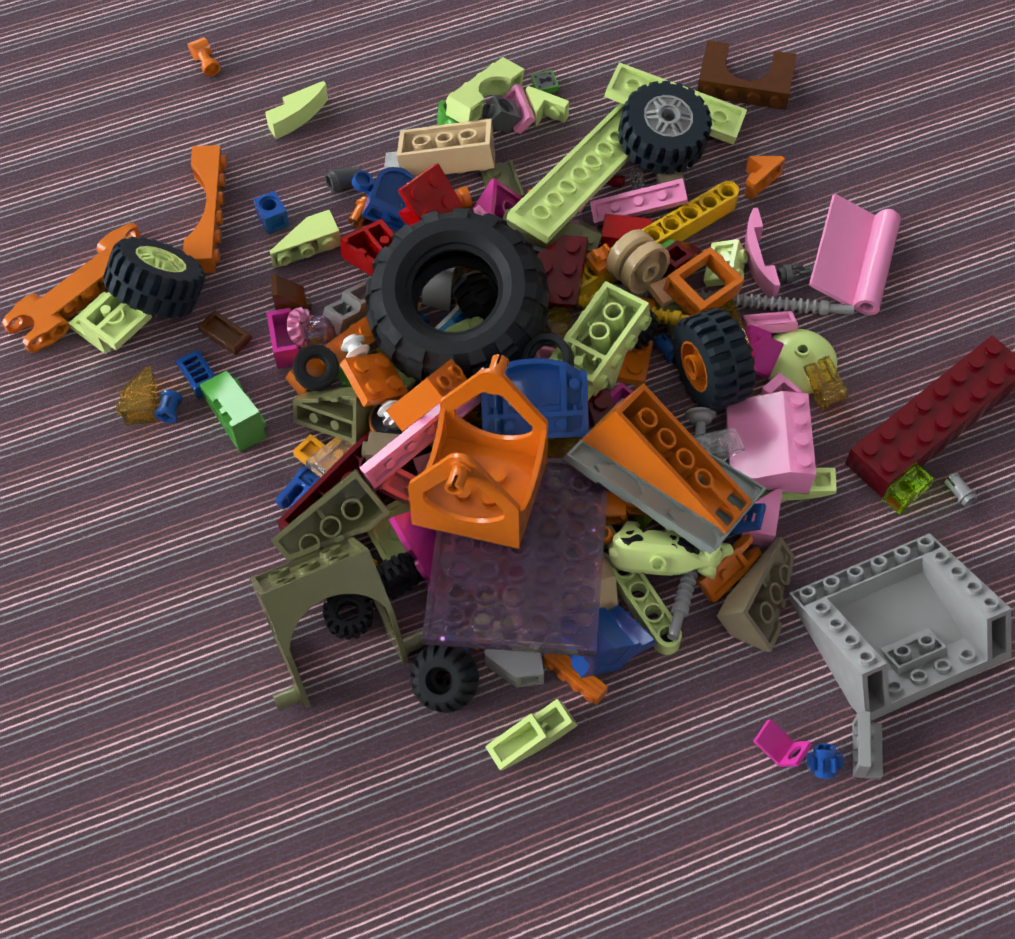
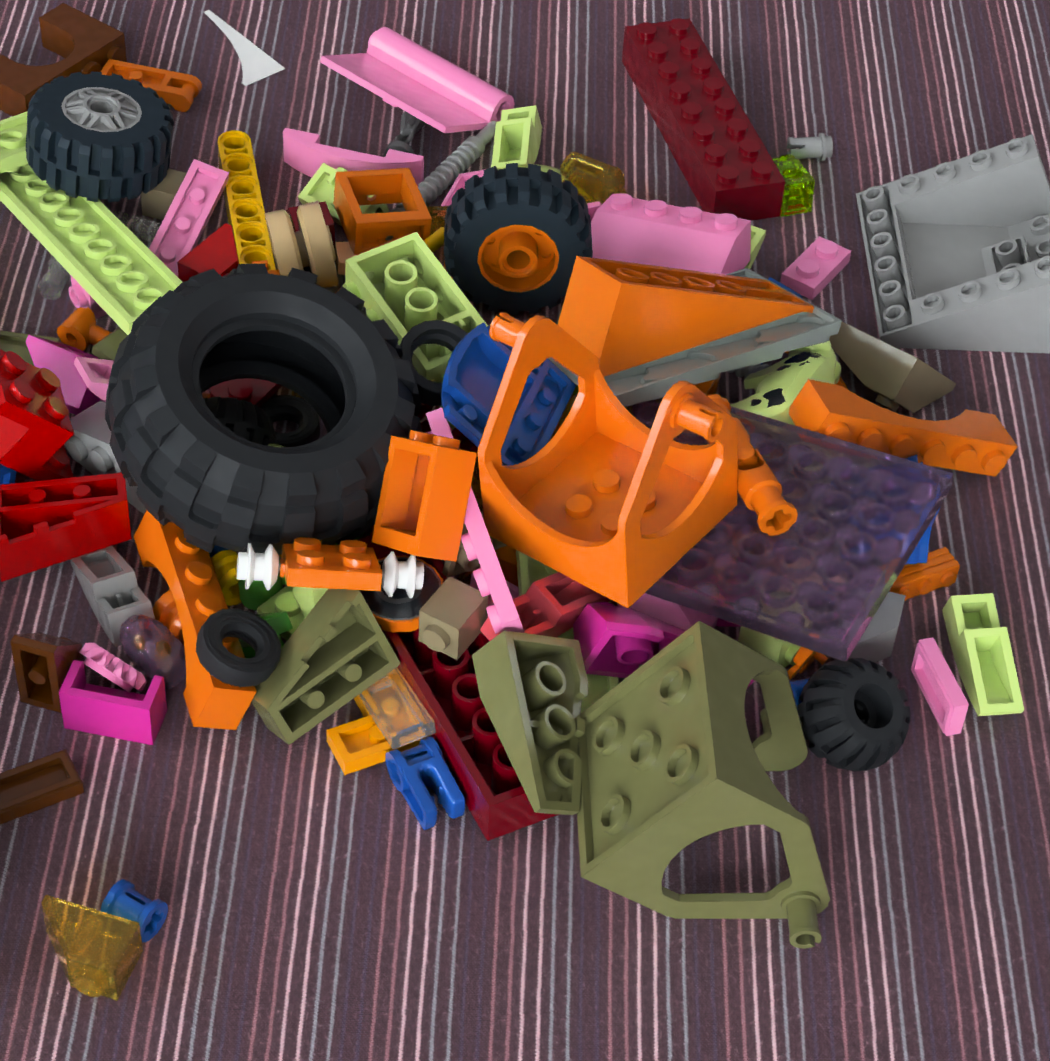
camera: 70 degrees left, 15 degrees down
blue slope [175,350,215,399] -> none
bright green wedge [200,370,267,452] -> none
orange slope [745,156,785,200] -> none
none -> orange plate [101,59,202,112]
none -> white sticker [204,10,286,86]
none -> yellowish green slope [491,105,542,170]
none -> orange piece [707,394,798,536]
none -> bright pink plate [780,236,851,300]
none -> orange arch [789,379,1018,477]
none -> bright pink tile [911,637,969,736]

